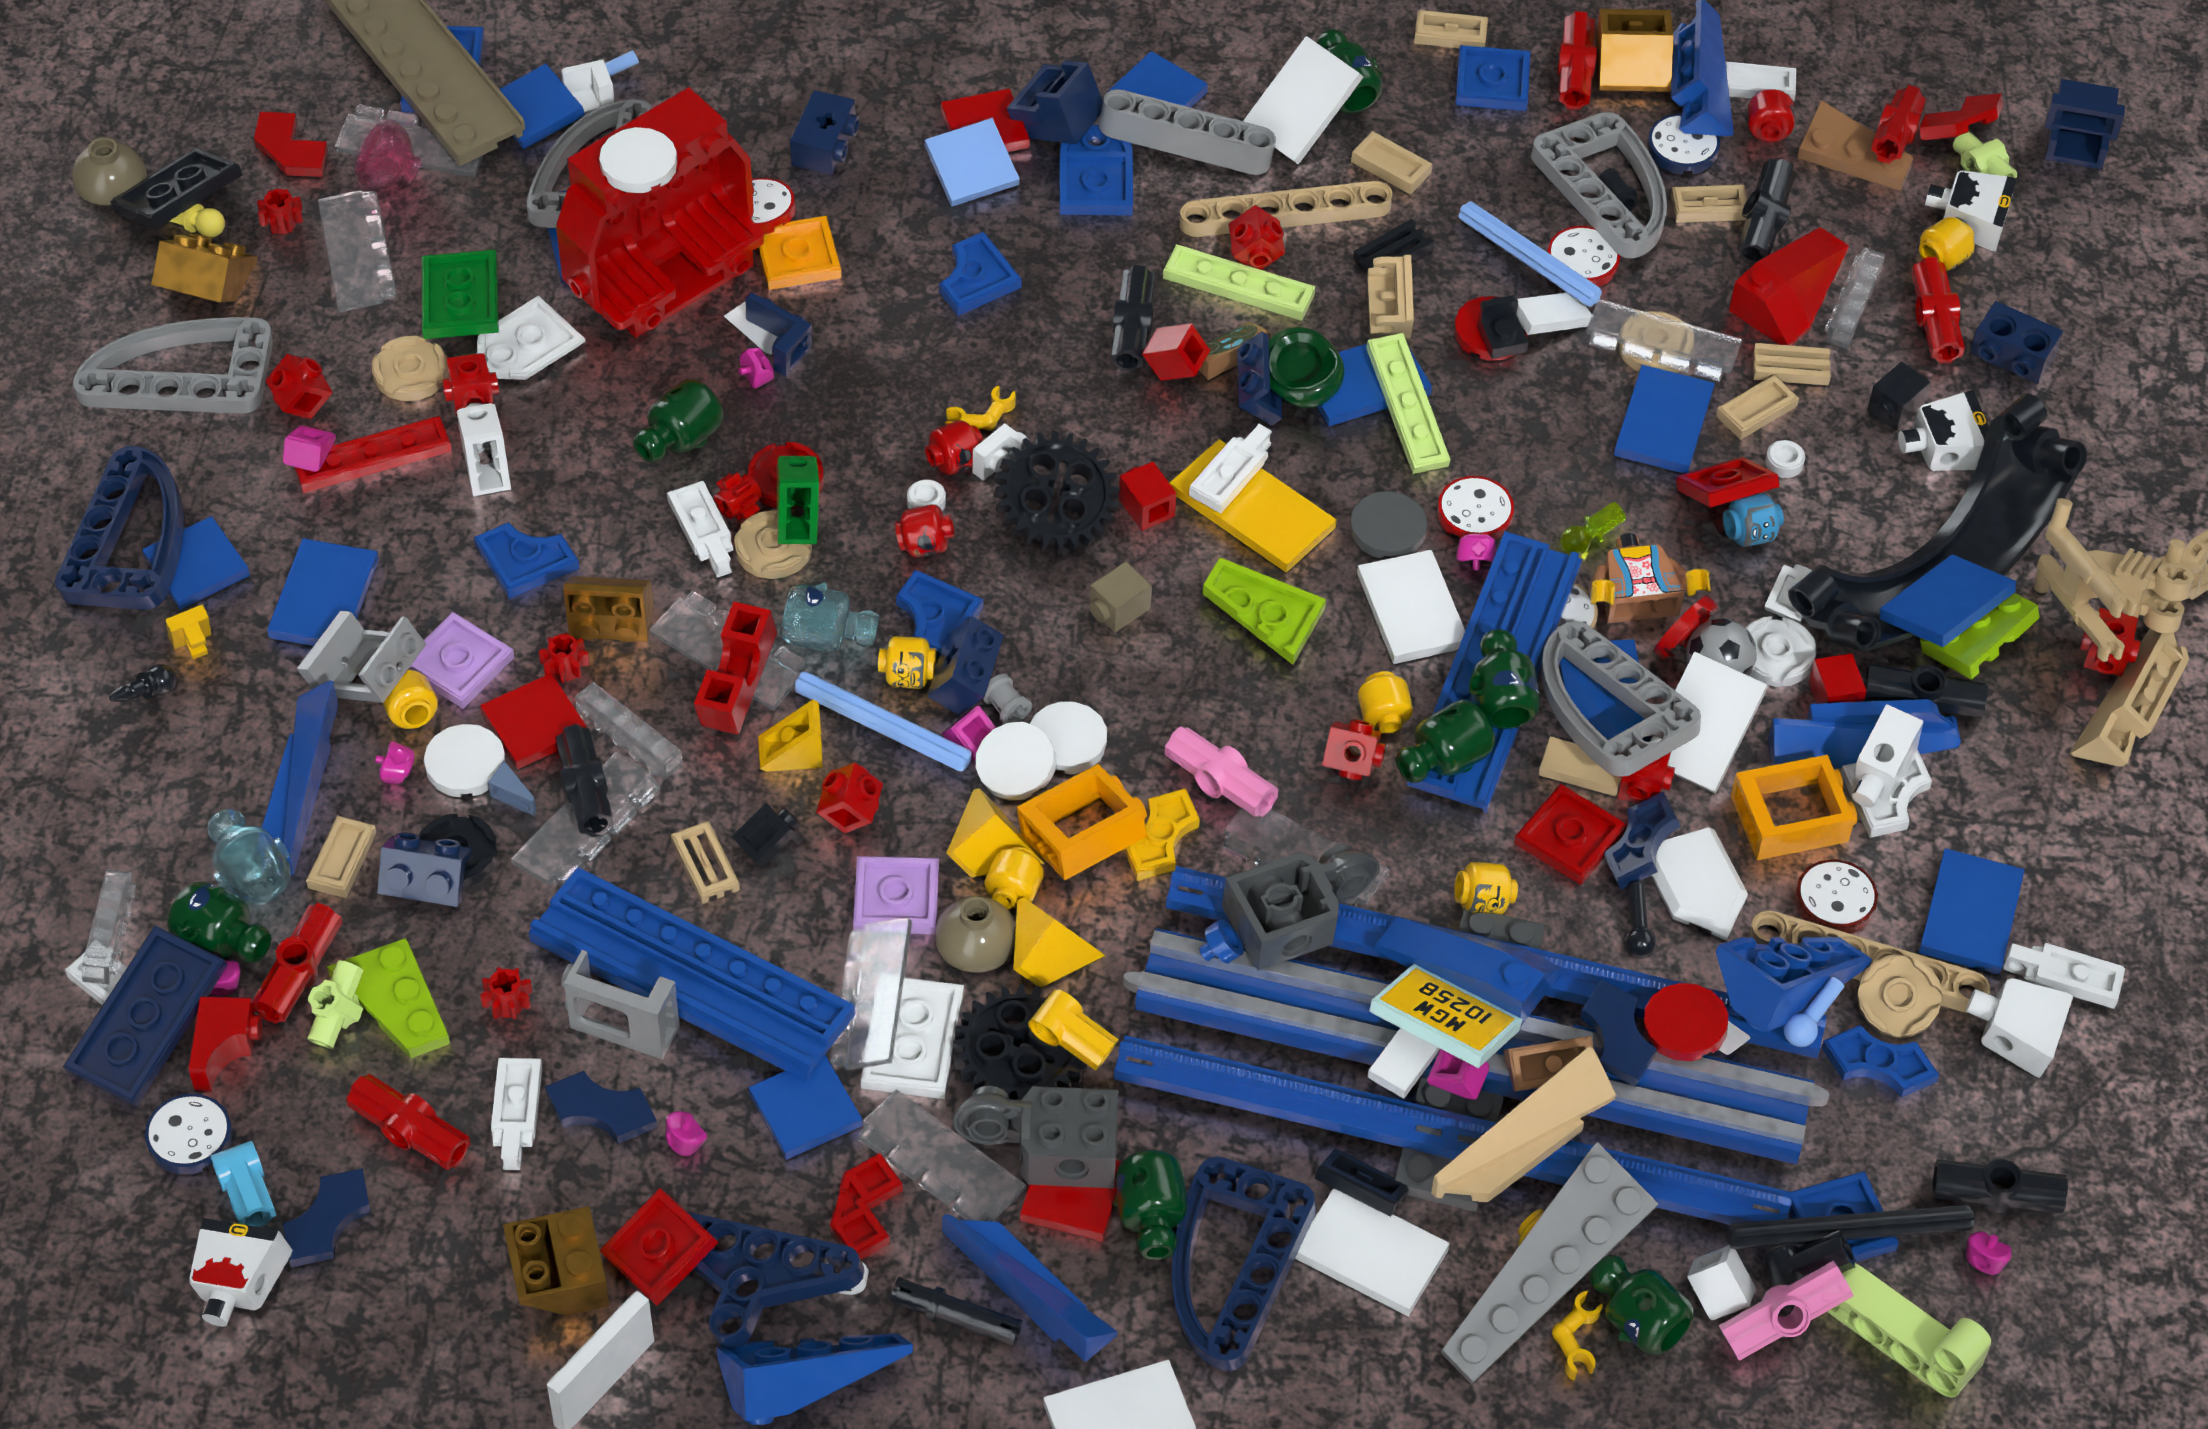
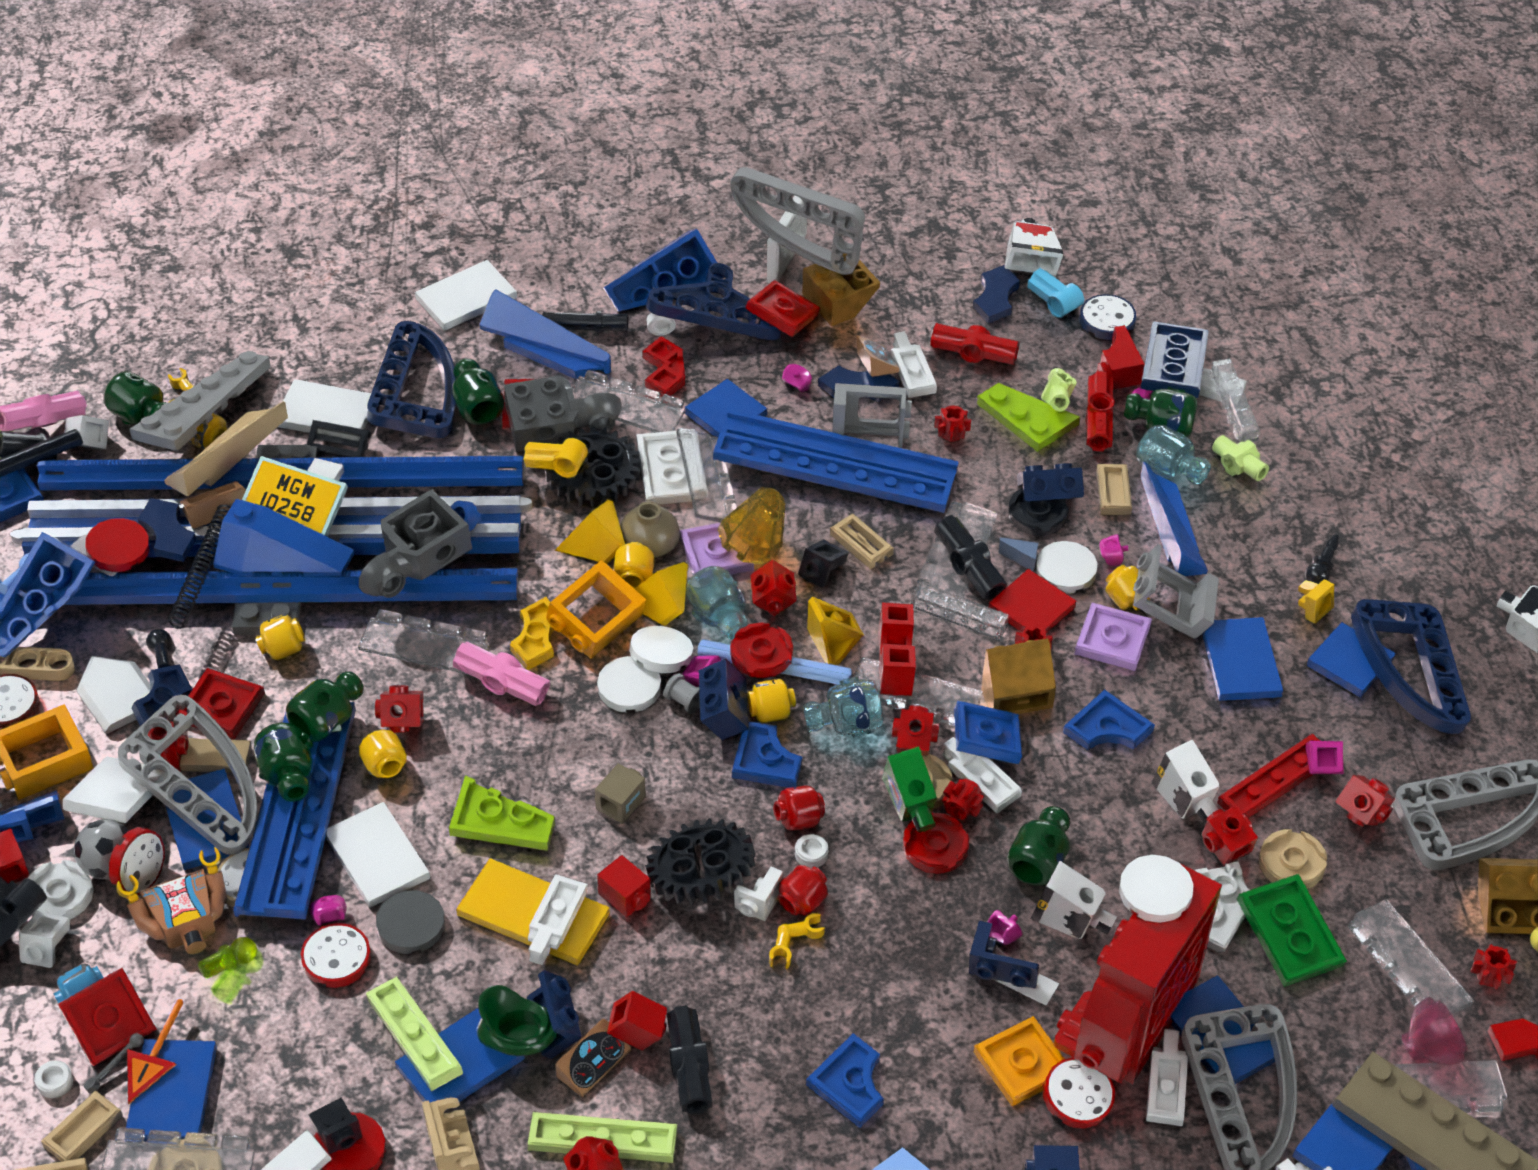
camera: 165 degrees right, 5 degrees down
none -> dark grey hinge [84,1033,144,1094]
none -> piece [127,999,183,1104]
none -> black piece [168,504,231,629]
none -> clear light blue piece [686,566,749,639]
none -> clear yellow cone [718,487,785,565]
none -> light grey beam [730,167,865,275]
none -> red tile [730,622,794,678]
none -> medium nougat slope [856,335,899,377]
none -> red brick [892,706,940,756]
none -> blue tile [954,701,1022,764]
none -> white torso [1031,861,1117,939]
none -> yellowish green axle [1212,435,1269,481]

